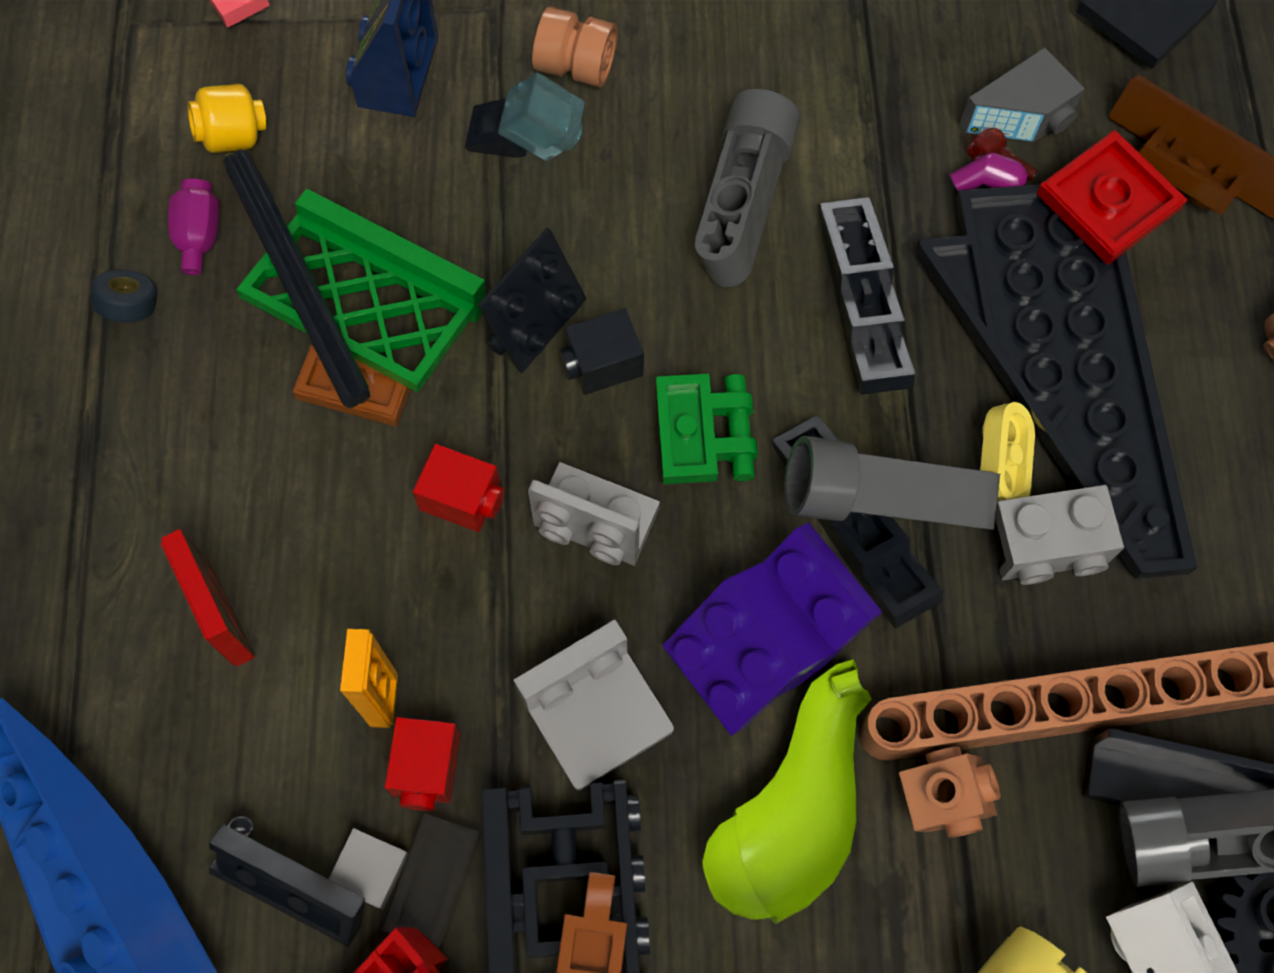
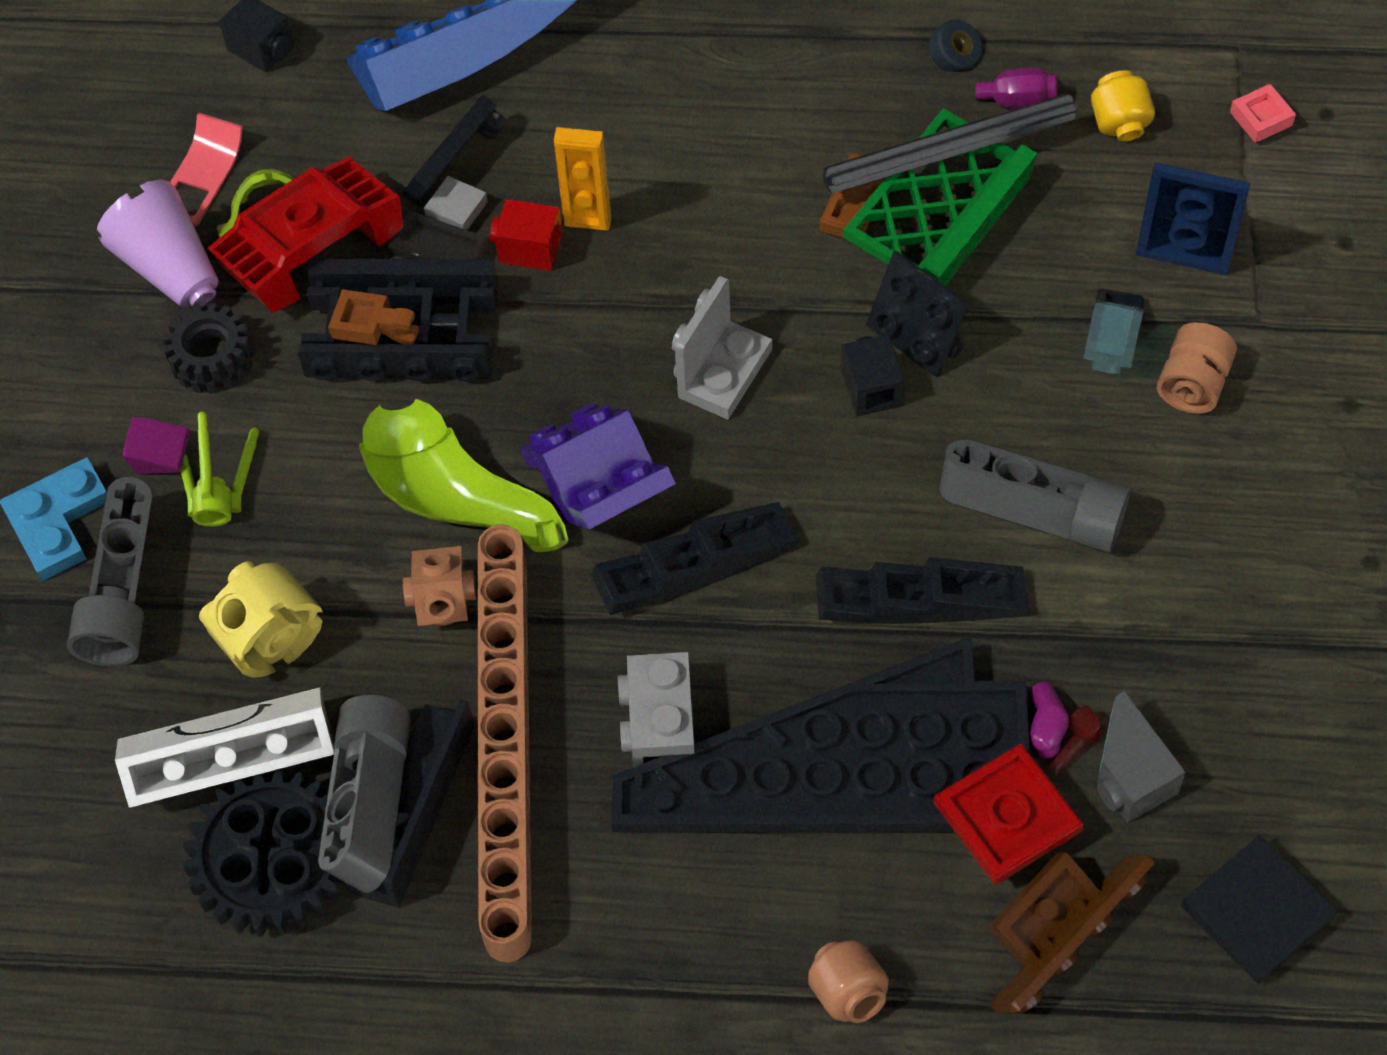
camera: 100 degrees right, 10 degrees down
red tile [160,529,255,667] -> none
red brick [413,444,505,533] -> none
light grey bracket [514,619,674,790] -> none
green plate [655,374,758,484] -> none
dark grey beam [784,436,1001,530] -> none
light yellow plate [980,402,1035,502] -> none

